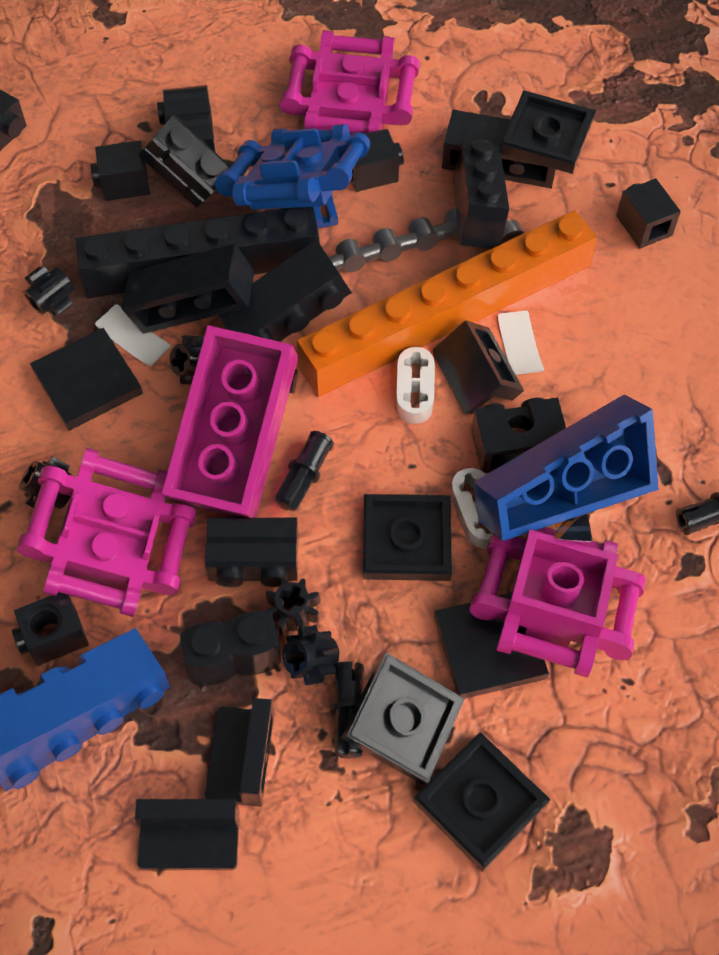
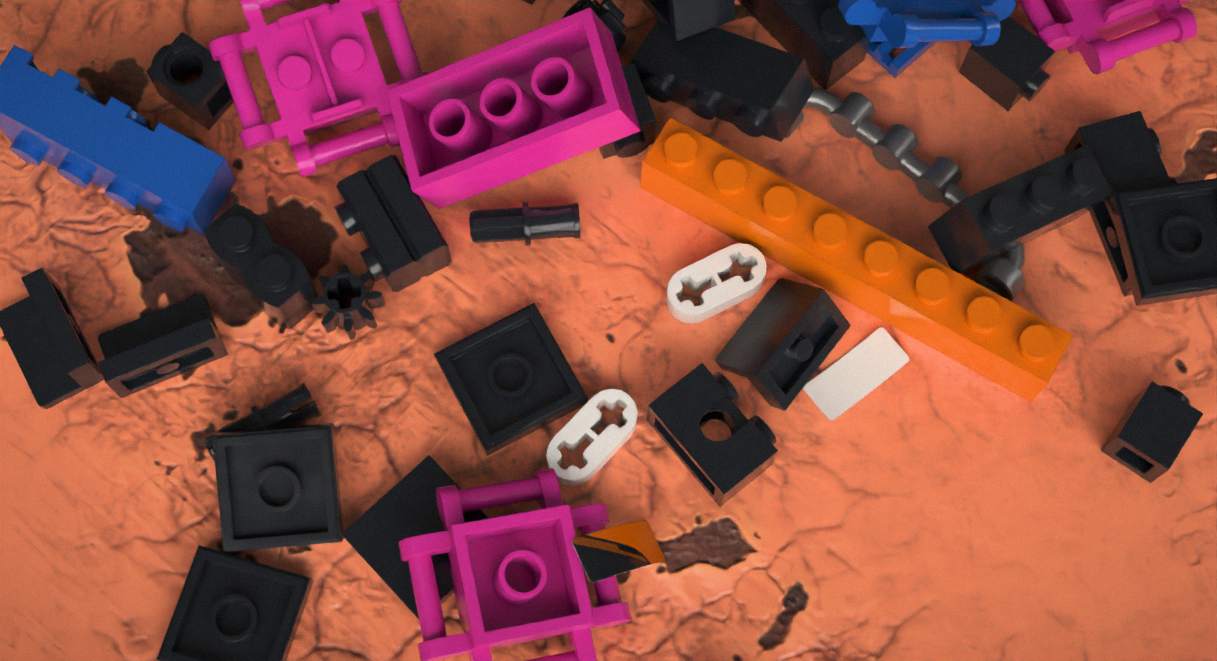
camera: 60 degrees right, 10 degrees up
black gear [282,625,340,685] -> none
blue wedge [473,394,659,541] -> none

